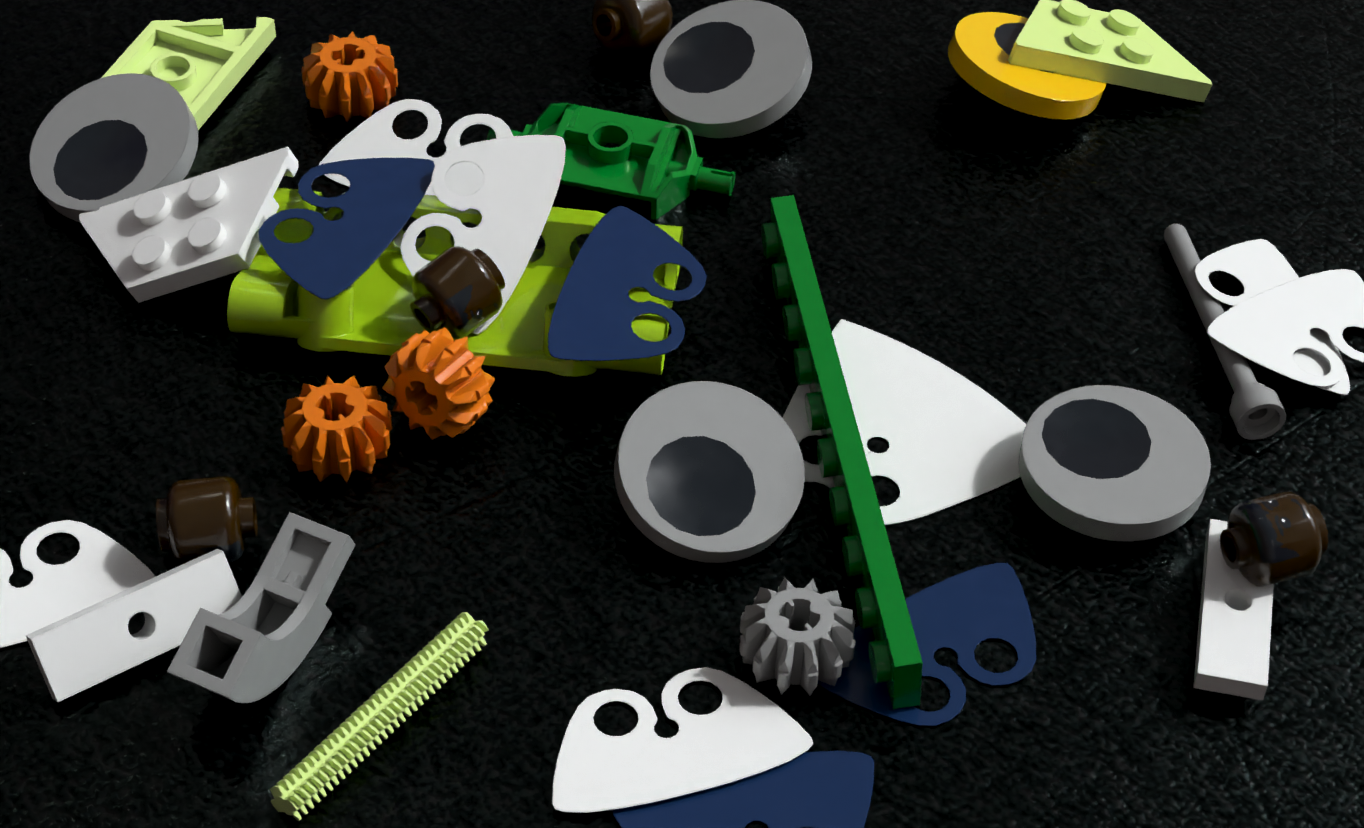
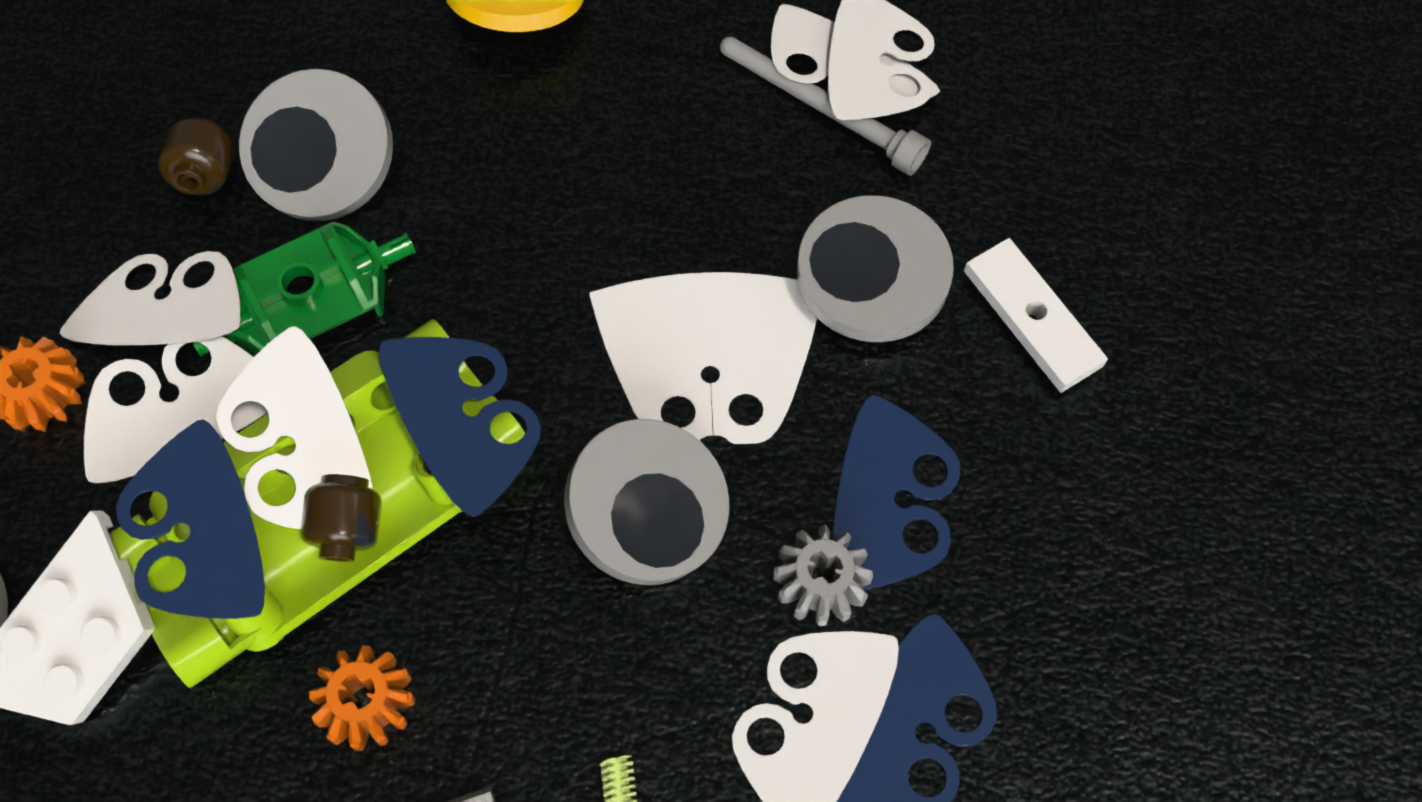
camera: 45 degrees left, 20 degrees up
orange gear [382,327,495,440] -> none
green plate [761,195,923,709] -> none
dark brown head [1220,492,1328,586] -> none
none -> white piece [60,251,241,345]

